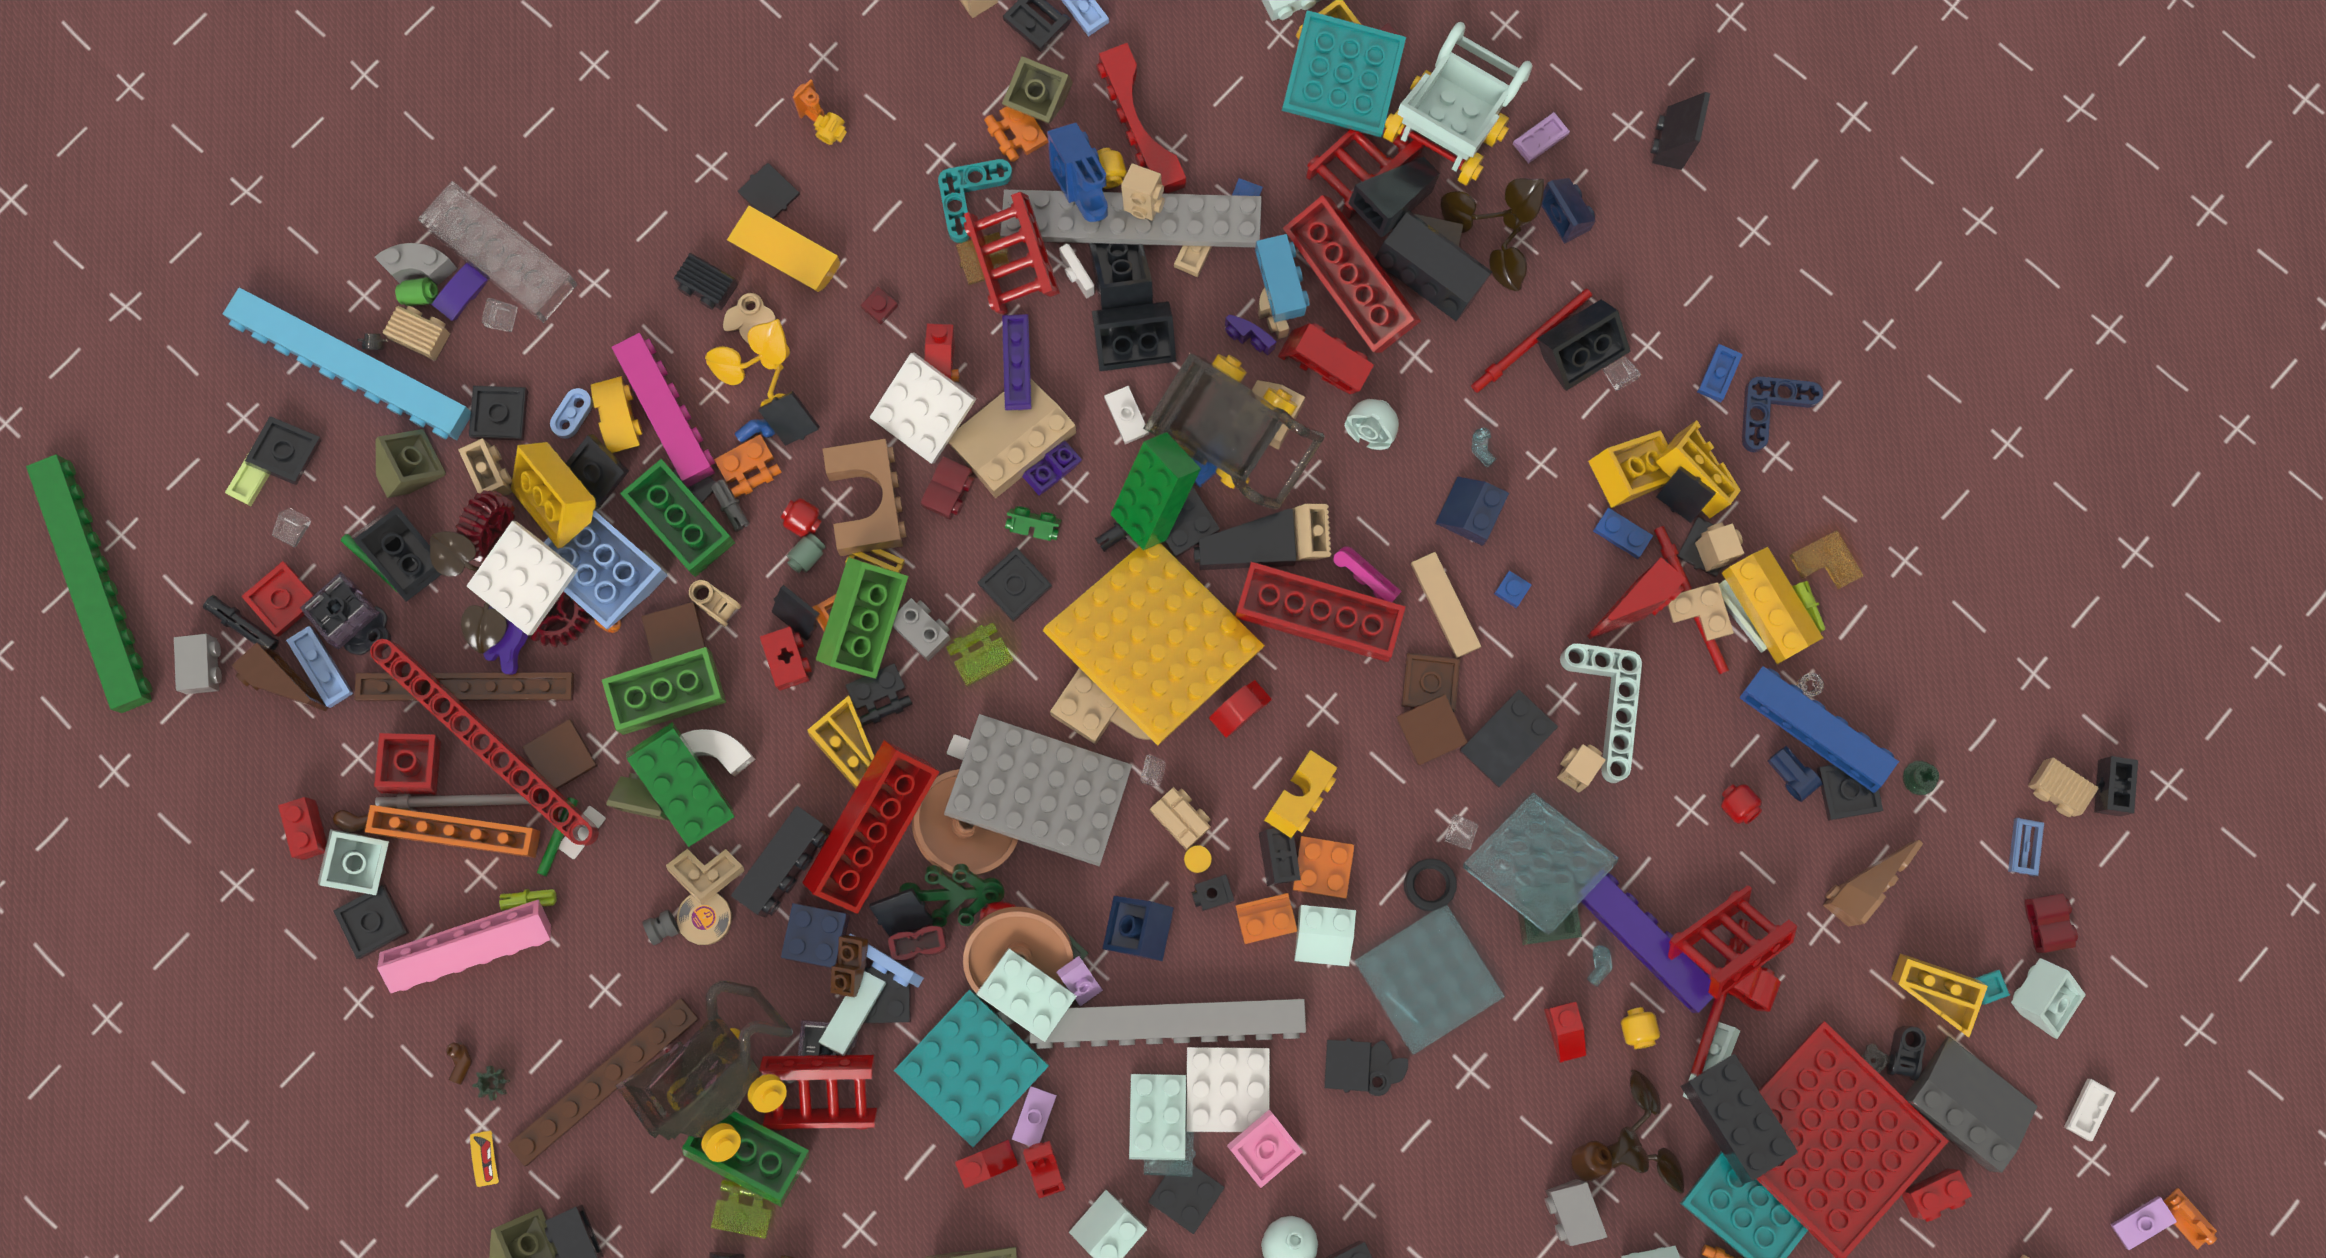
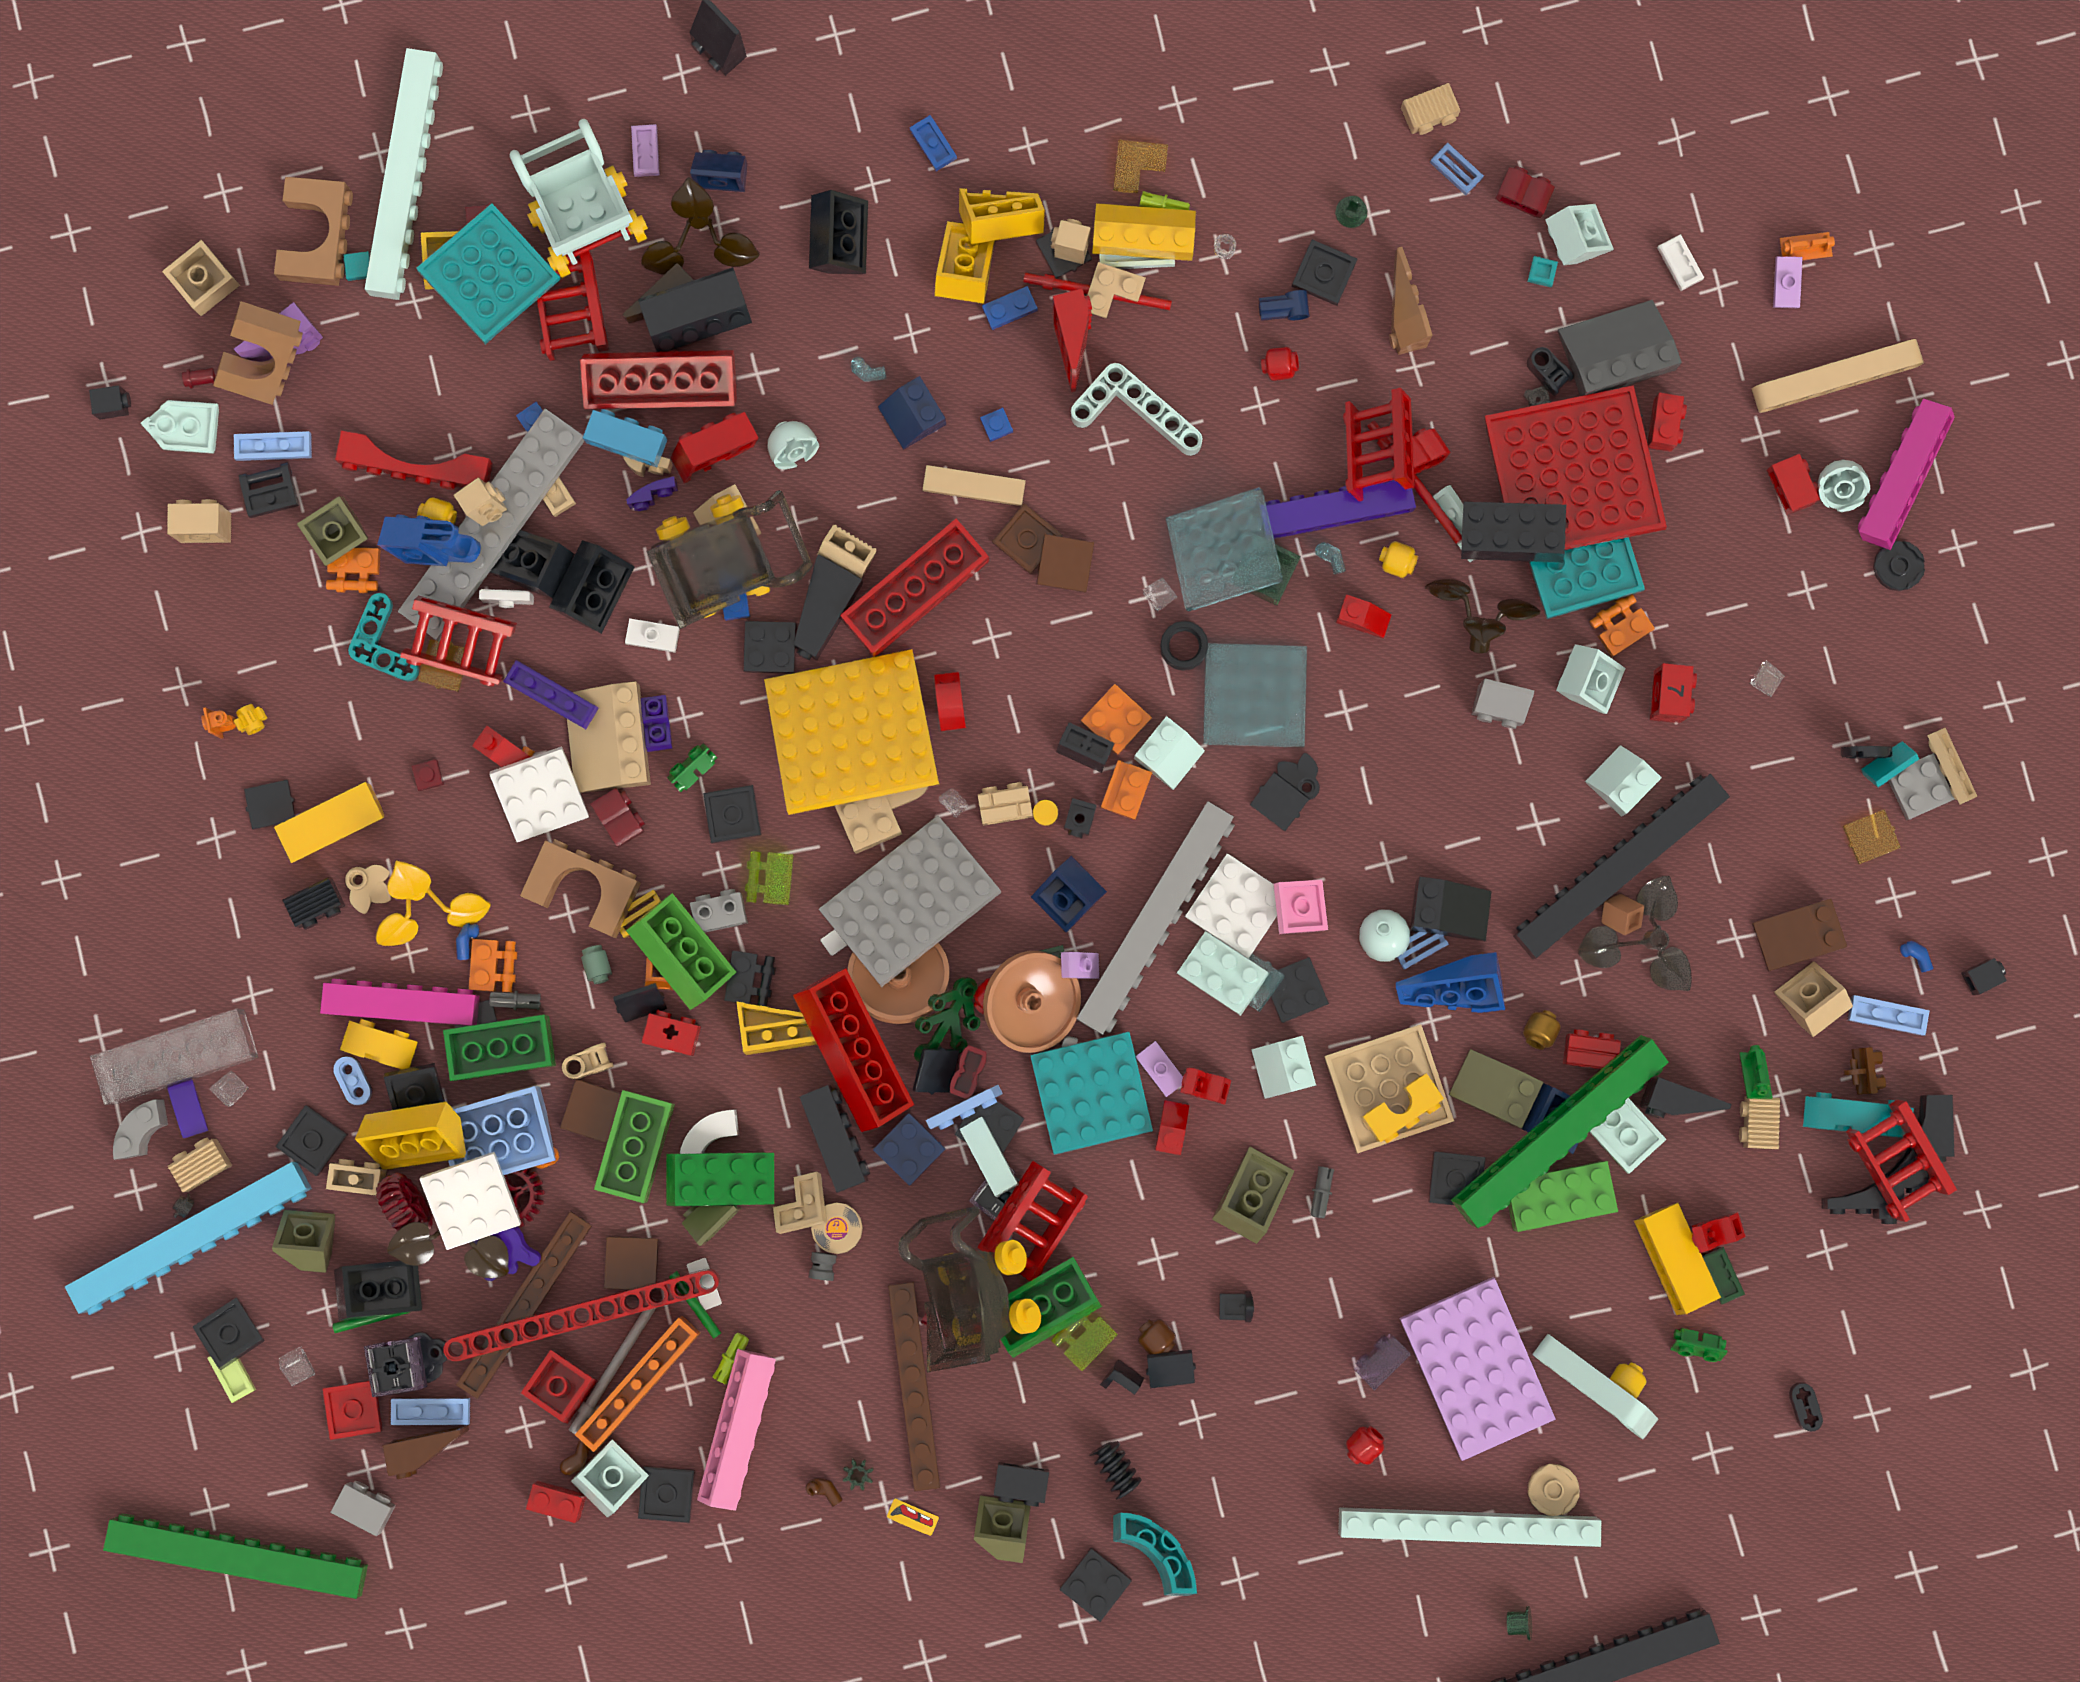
camera: 50 degrees left, 5 degrees up
black pin [203,595,279,651] -> none
bright green brick [395,277,438,306] -> none
black piece [758,391,820,446] -> none
red head [780,498,822,537] -> none
reddish brown slope [830,935,868,997] -> none
light aqua plate [976,948,1077,1042] -> none
black pin [1095,522,1129,552] -> none
green brick [1110,432,1201,551] -> none
yellow arch [1264,750,1337,838] -> none
dark pink plate [1333,546,1402,602] -> none
black slope [1349,157,1440,237] -> none
black slope [1460,690,1558,788] -> none
red bar [1471,289,1592,393] -> none
tan brick [1557,744,1606,793] -> none
reddish brown head [1571,1141,1613,1181] -> none
clear slope [1603,357,1642,391] -> none
black piece [1656,466,1716,523] -> none
blue brick [1739,666,1899,793] -> none
dark blue beam [1742,376,1823,452] -> none
yellow wedge [1891,953,1988,1037] -> none
black brick [2094,756,2138,816] -> none

